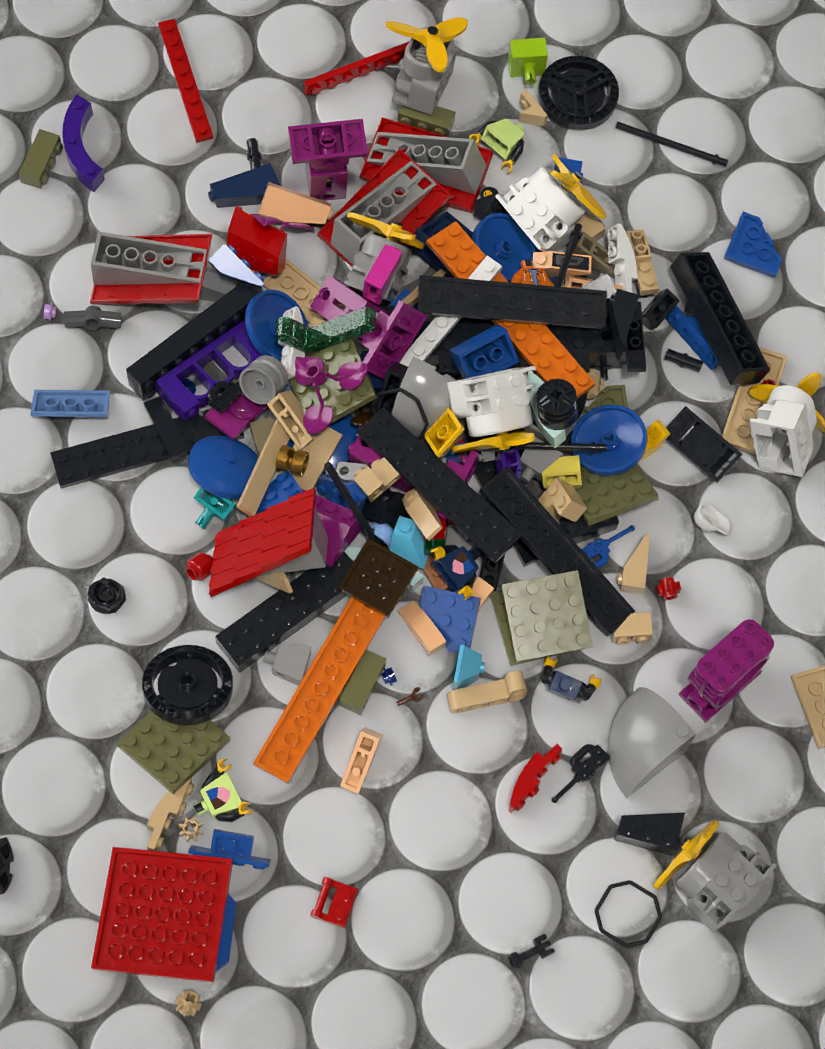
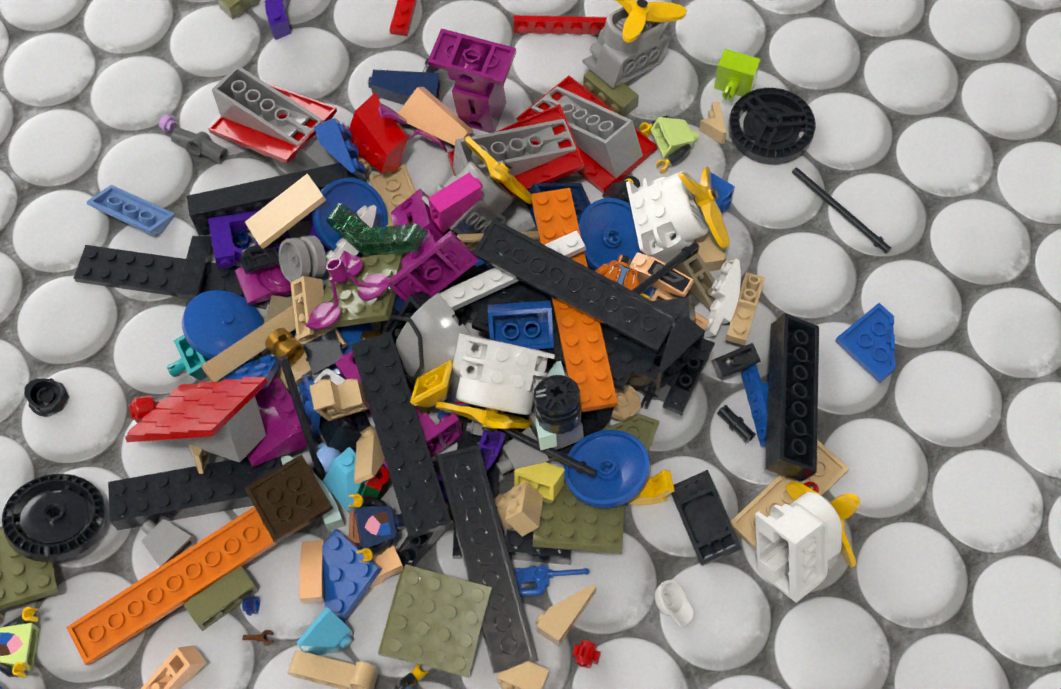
camera: 35 degrees right, 5 degrees down
none -> tile [245,174,326,249]
none -> black piece [303,329,344,375]

